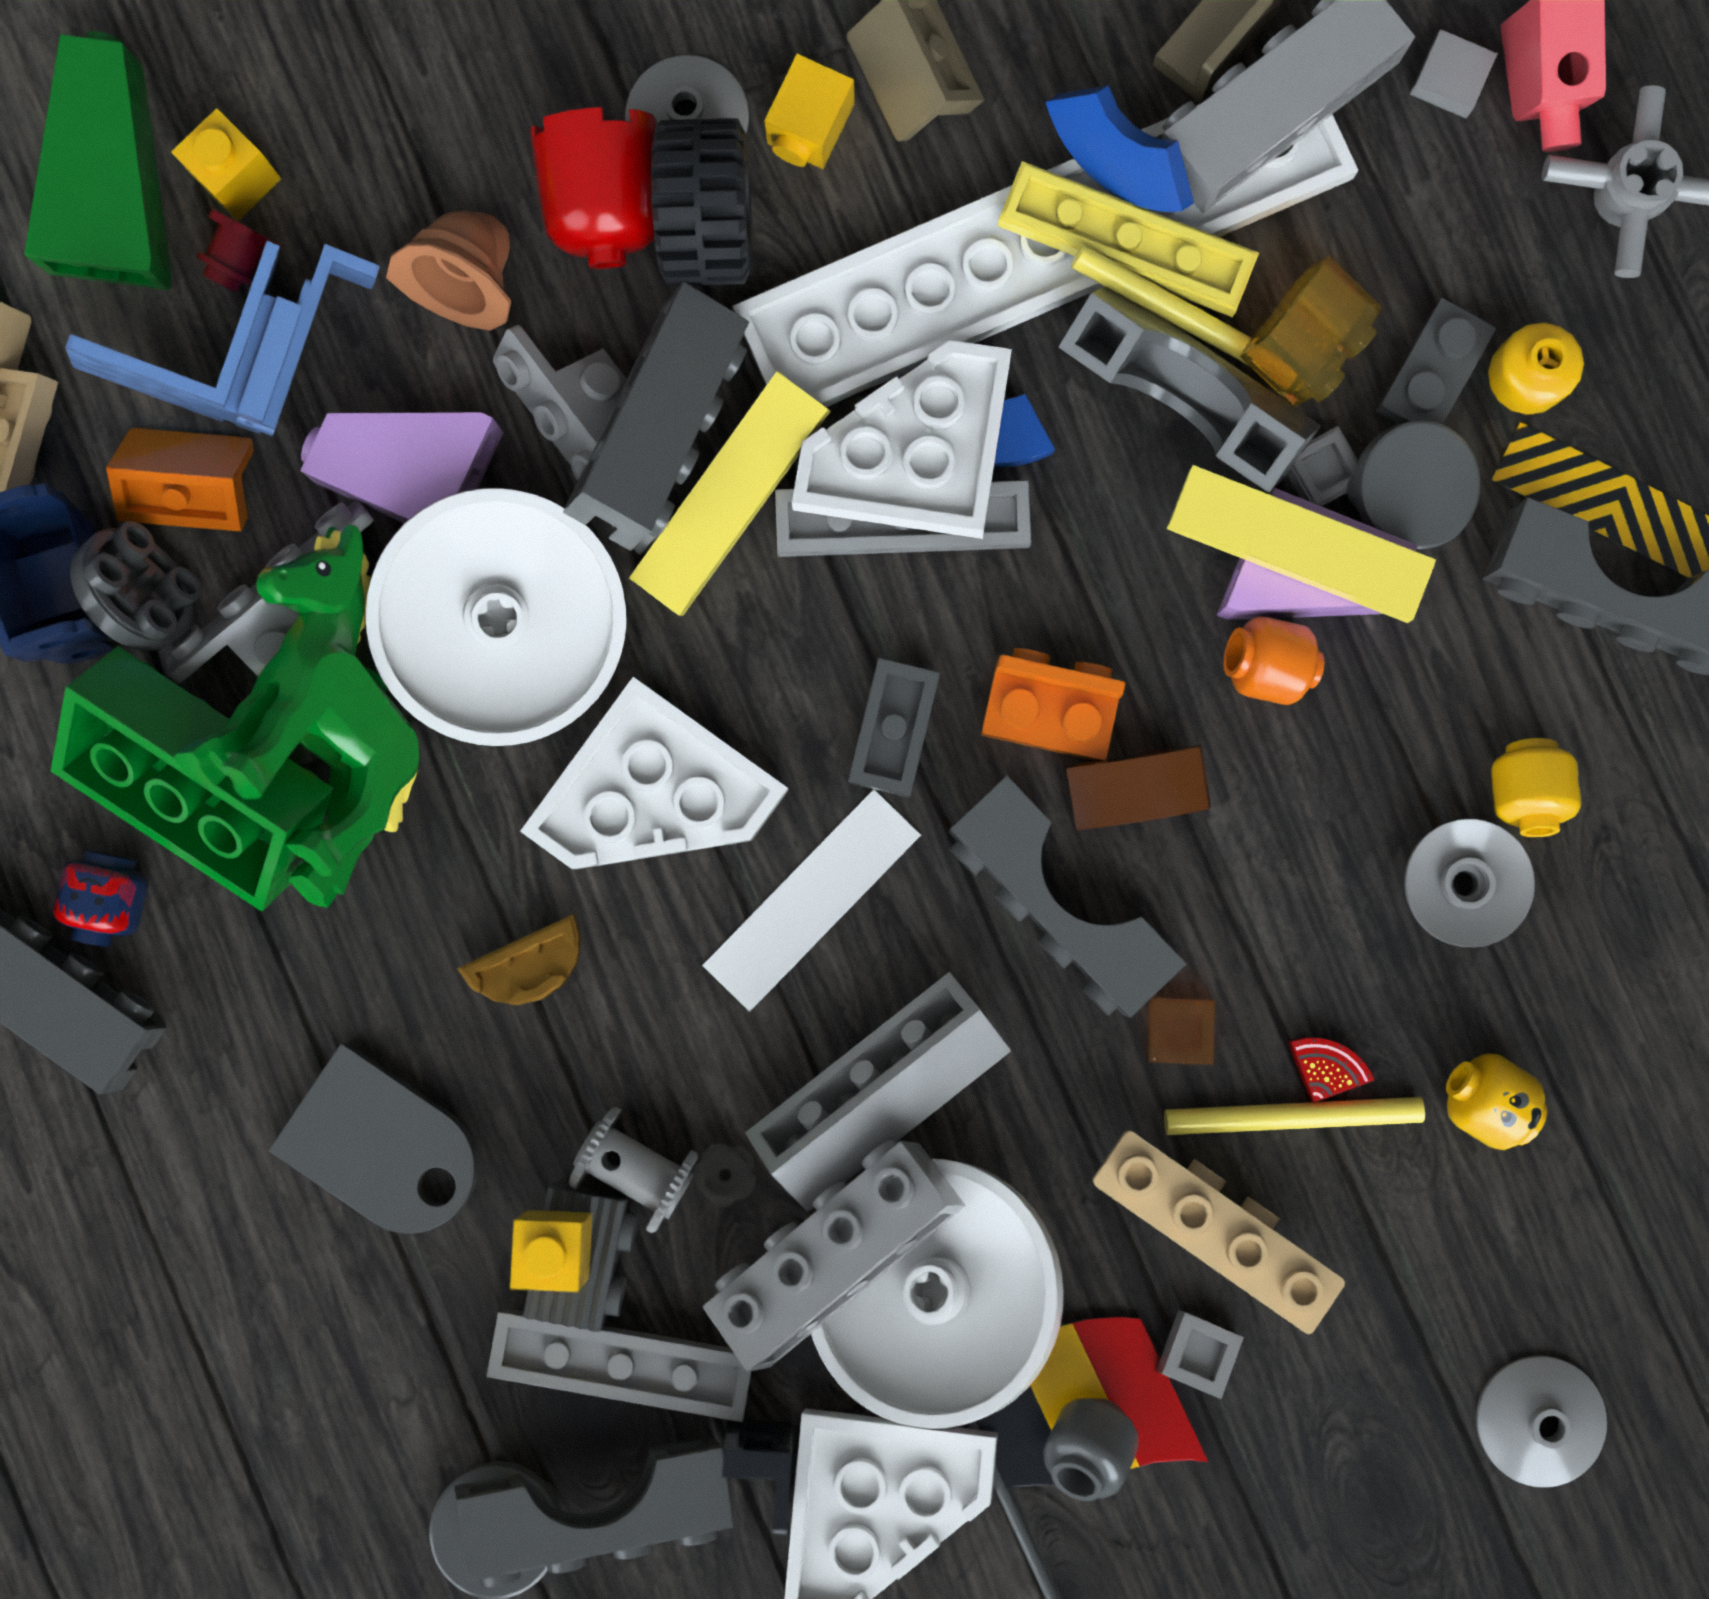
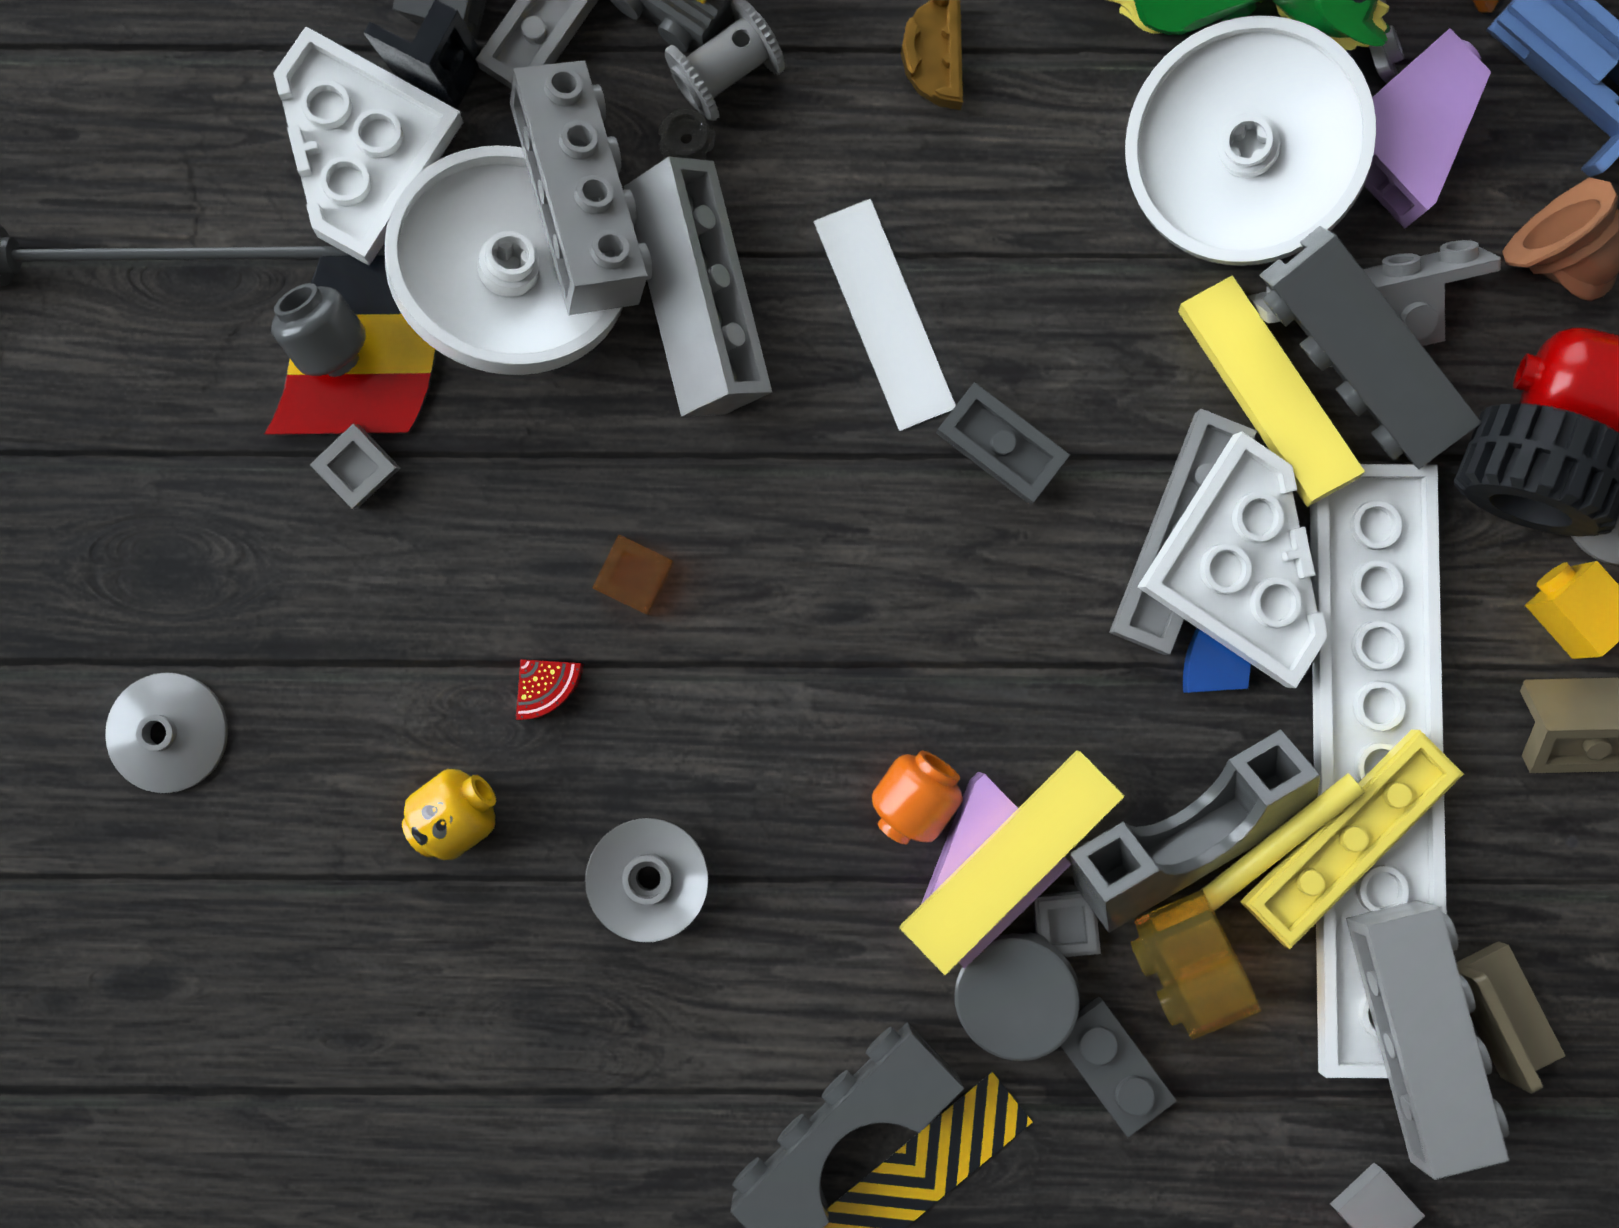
camera: 105 degrees right, 0 degrees up
white plate [520,677,789,869] -> none
dark grey arch [949,776,1186,1018] -> none
orange bracket [980,648,1126,761] -> none
blue tile [1045,85,1194,212] -> none
reddish brown slope [1066,745,1211,831] -> none
tan bracket [1093,1130,1345,1334] -> none
light yellow bar [1164,1097,1425,1135] -> none
yellow head [1488,322,1584,415] -> none
yellow head [1491,738,1581,837] -> none

